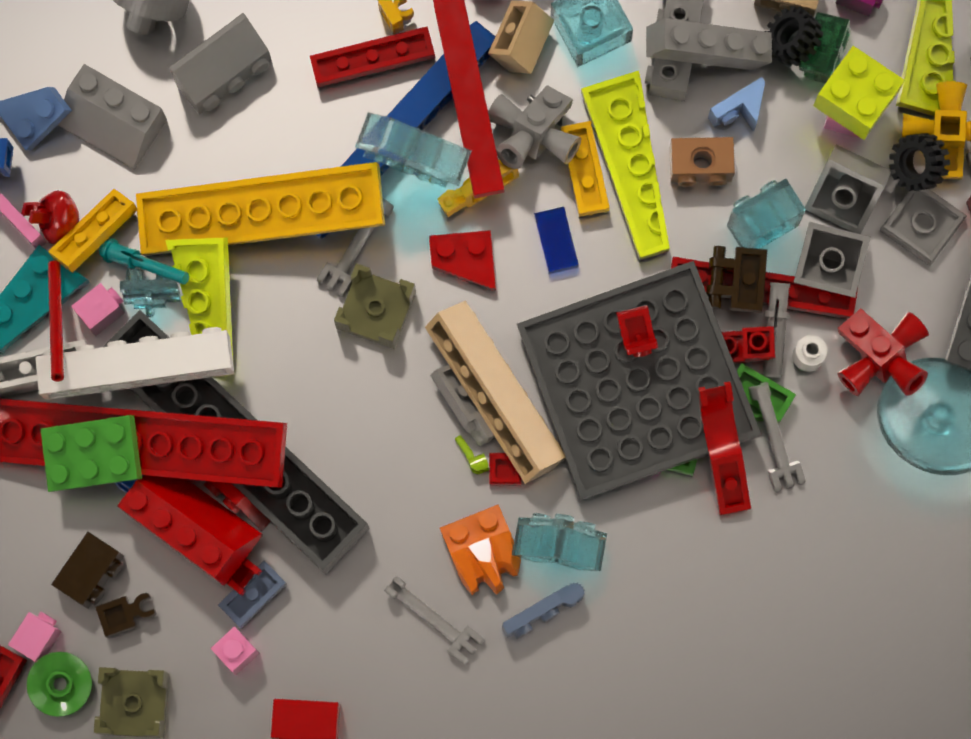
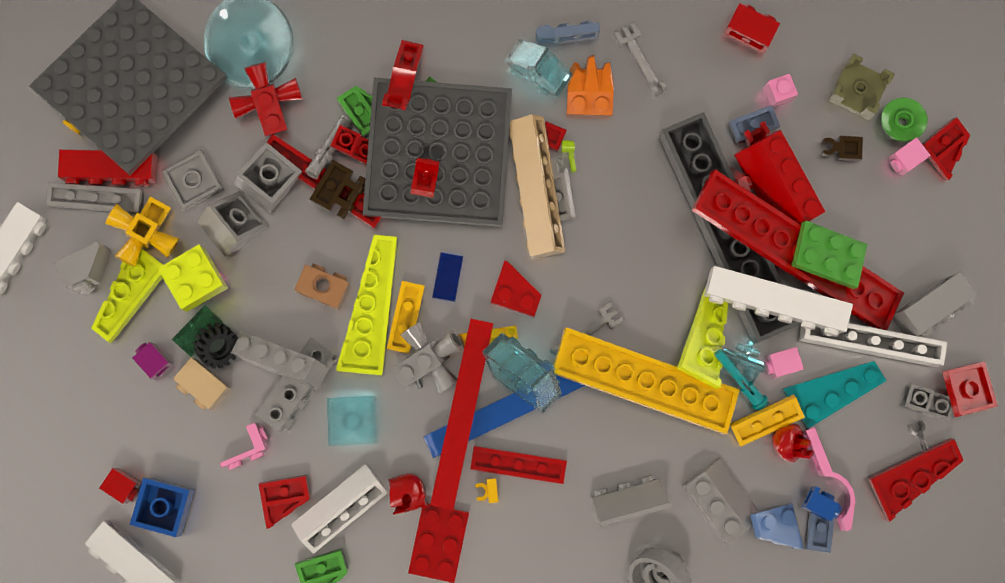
camera: 165 degrees left, 5 degrees up
red piece [48,260,64,382] -> none
dark brown brick [51,532,124,609] -> none
olive panel [334,263,416,349] -> none
tan brick [488,1,554,74] -> none
light blue slope [708,77,765,131] -> none
clear light blue brick [727,179,806,249] -> none
light grey hinge [748,382,806,492] -> none
white brick [792,335,828,372] -> none
black tyre [889,133,950,191] -> none

